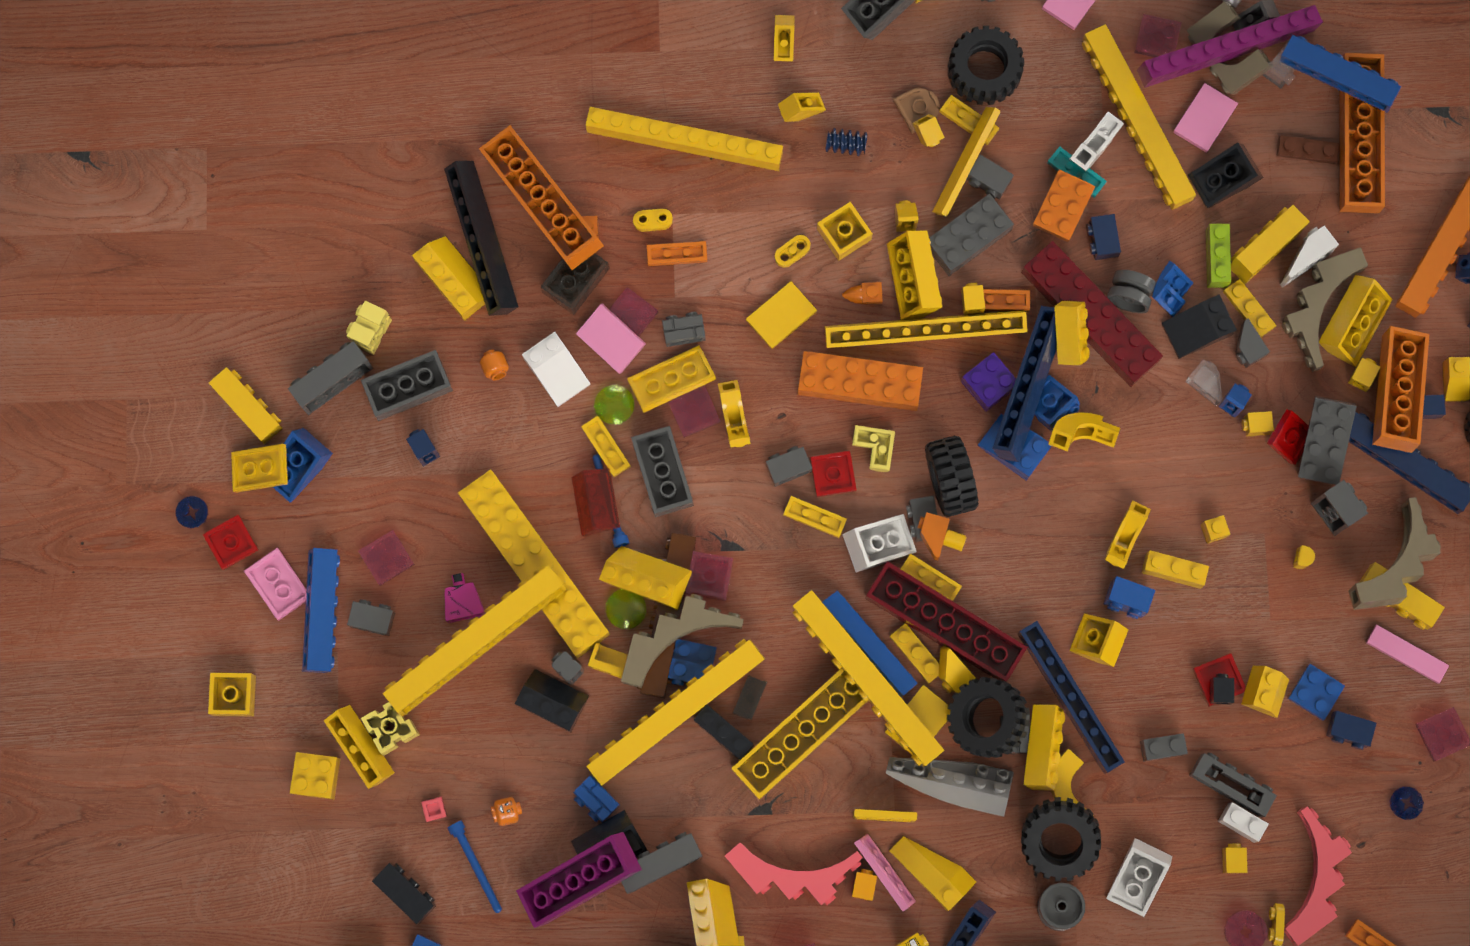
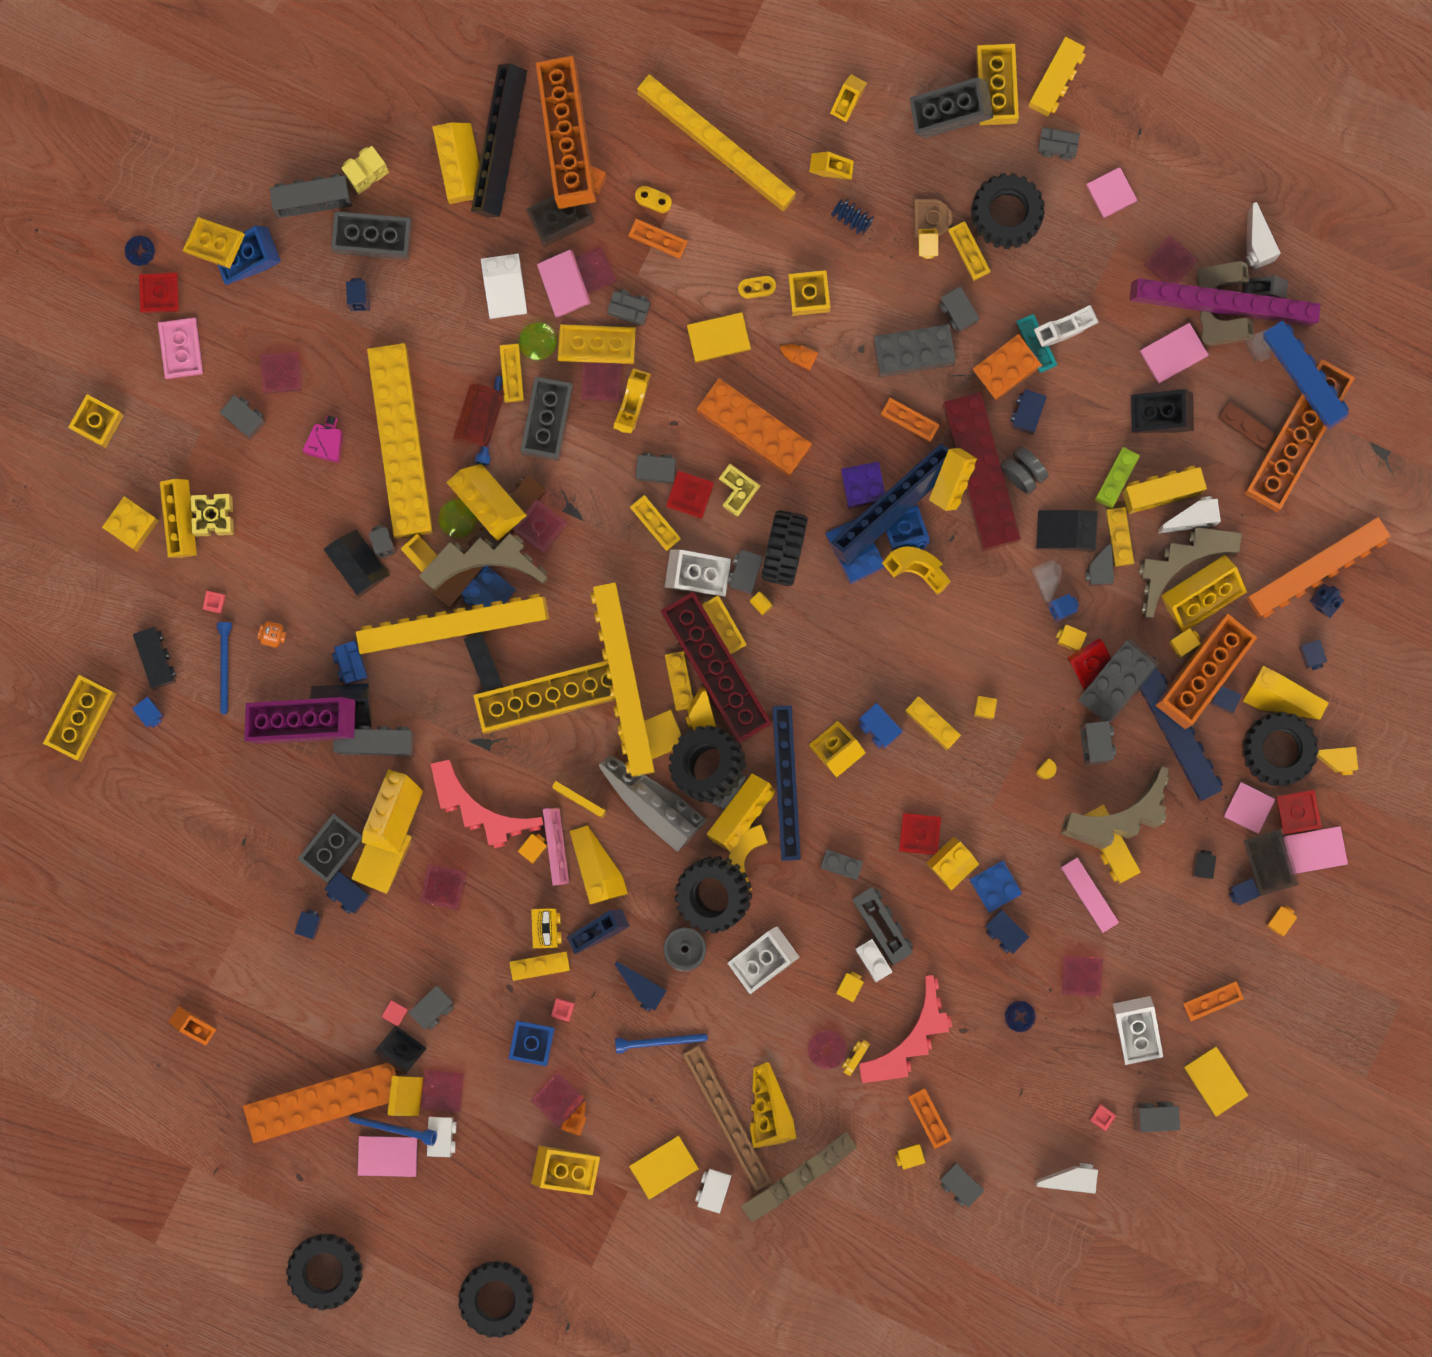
camera: 30 degrees right, 5 degrees up
yellow brick [209,367,283,445] -> none
blue brick [302,548,340,673] -> none
yellow brick [382,565,567,716] -> none
orange head [480,350,509,381] -> none
clear smoke panel [733,675,767,721] -> none
blue brick [822,590,918,698] -> none
yellow brick [824,310,1027,348] -> none
yellow brick [886,231,942,320] -> none
yellow slope [894,200,919,232] -> none
orange slope [917,512,950,561] -> none
yellow tile [932,107,1000,217] -> none
yellow brick [961,283,985,315] -> none
yellow brick [1082,24,1196,210] -> none
yellow arch [1105,500,1151,569] -> none
blue slope [1152,261,1193,317] -> none
black brick [1210,674,1234,705] -> none

